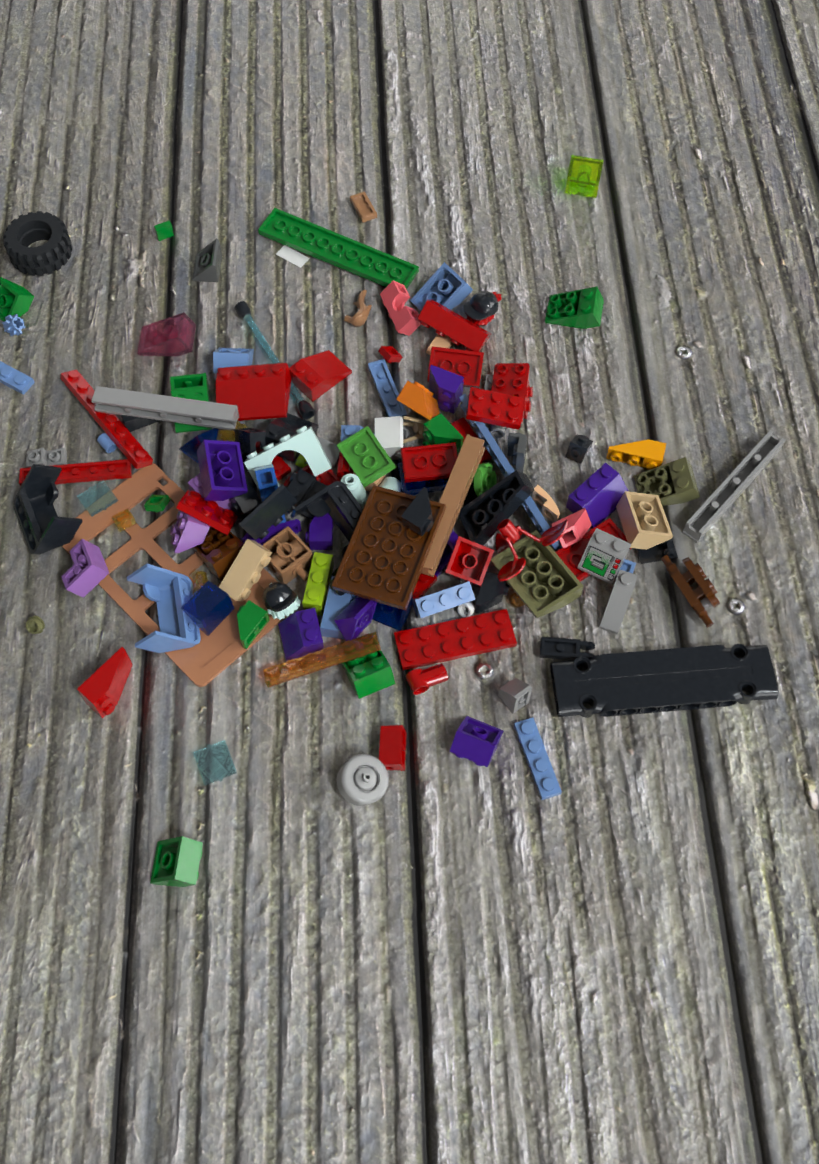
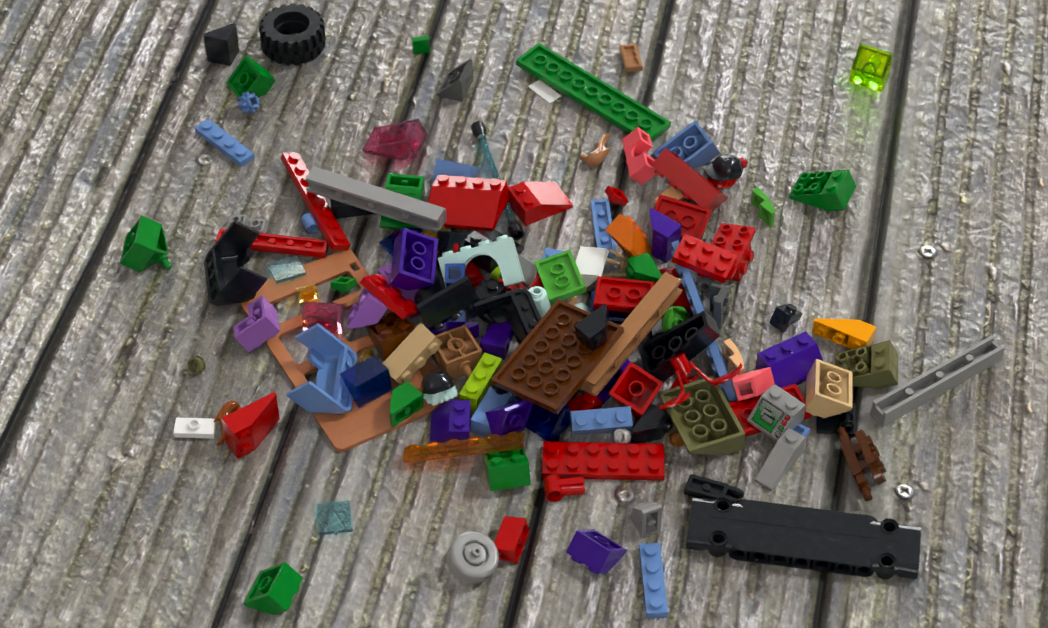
camera: 15 degrees right, 15 degrees down
none -> white plate [173,417,217,439]
none -> dark orange piece [214,401,242,446]
none -> clear pink slope [302,301,346,334]
none -> bright green slope [751,187,775,227]

